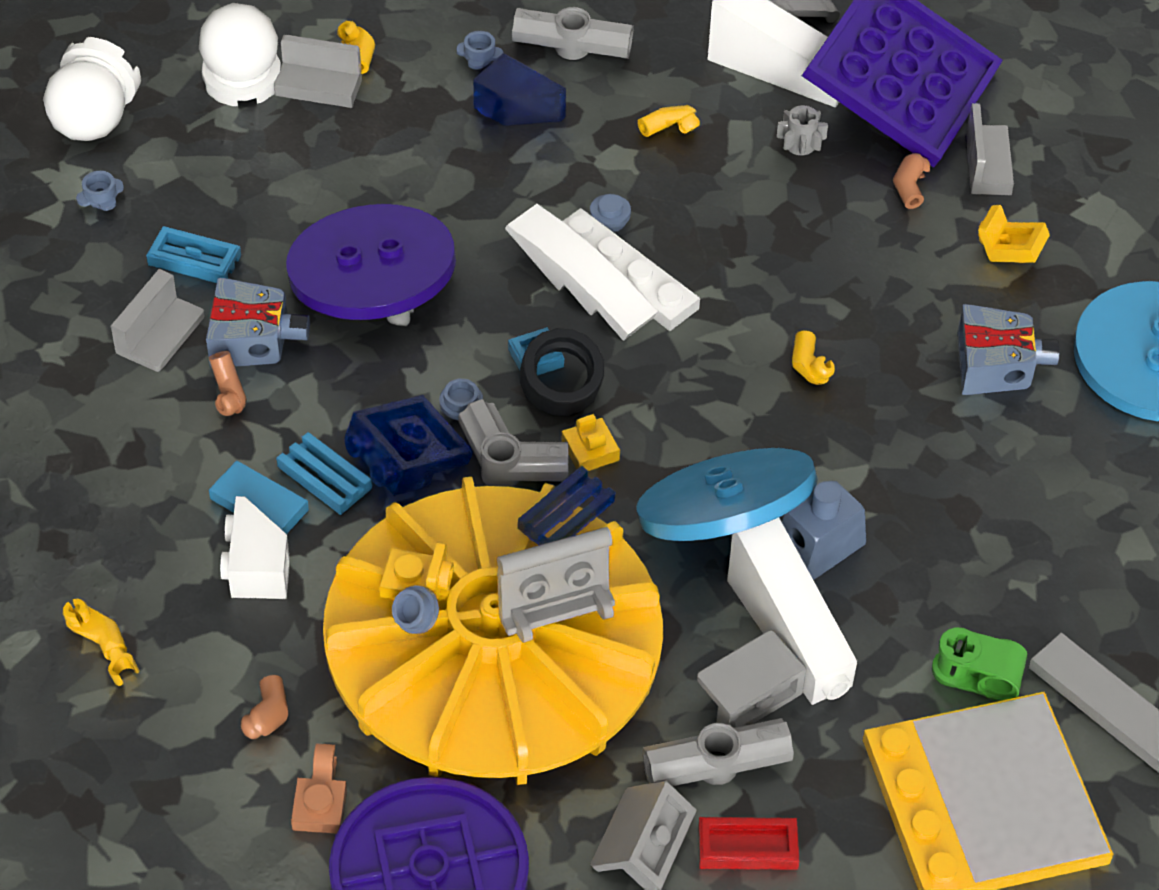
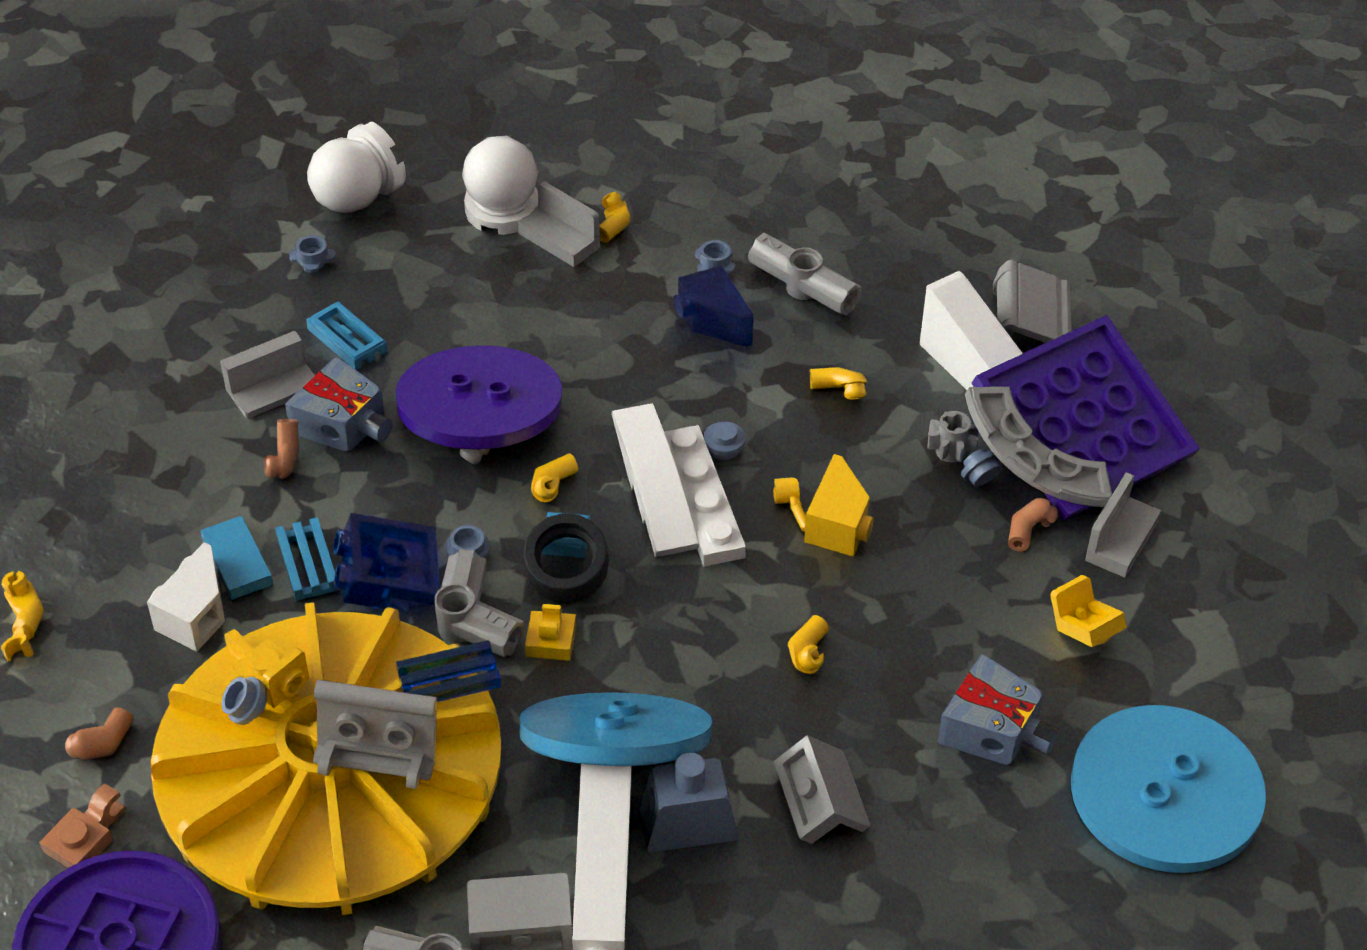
camera: 30 degrees right, 5 degrees down
none -> yellow arm [531,453,578,502]
none -> yellow hand [773,477,806,532]
none -> light grey panel [774,735,870,844]
none -> yellow slope [804,454,874,557]
none -> sand blue plate [961,449,1002,487]
none -> light grey tile [965,387,1112,507]

